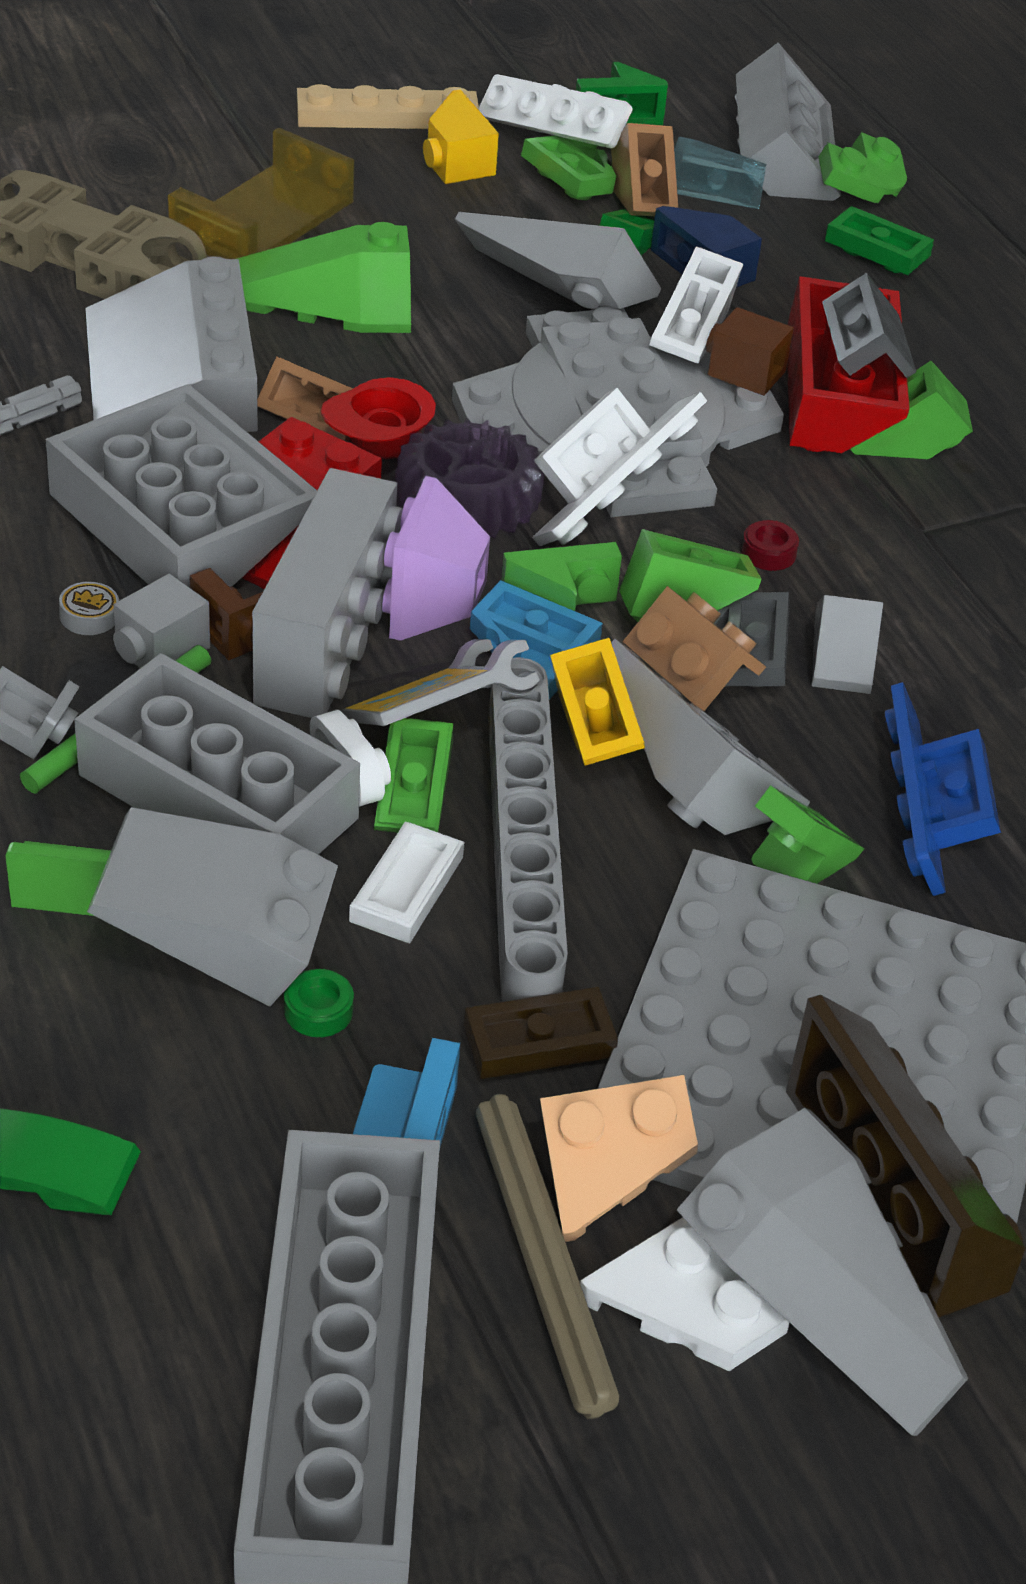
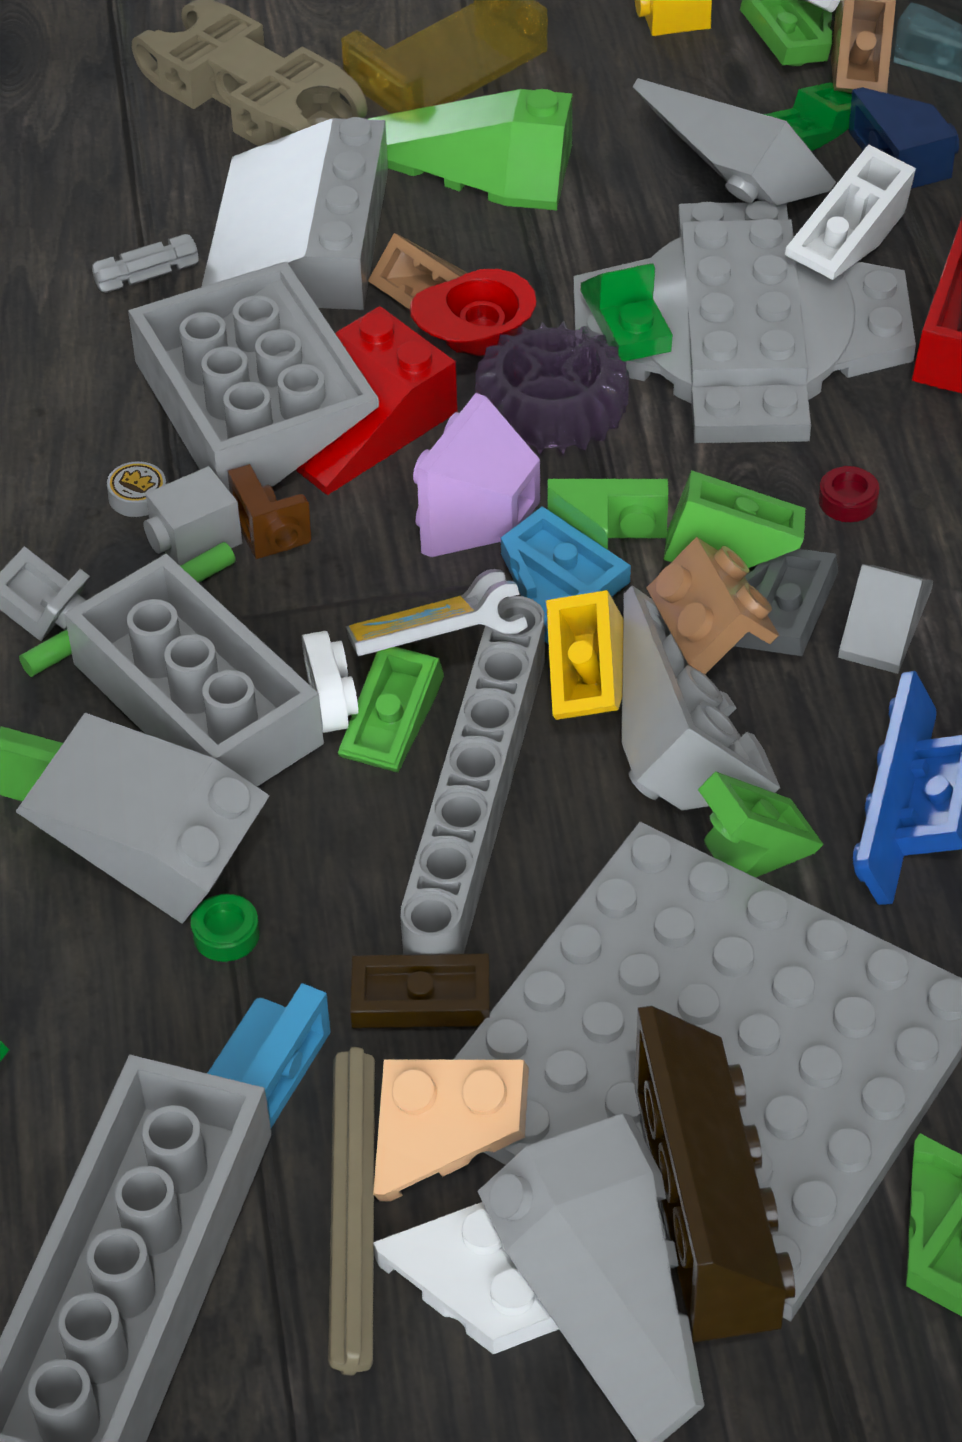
camera: 20 degrees right, 5 degrees up
light grey brick [252,468,403,718] -> none
white tile [349,821,464,944] -> none
white bracket [532,388,707,546] -> none
reddish brown brick [706,307,794,396] -> none
none -> green slope [580,263,673,363]

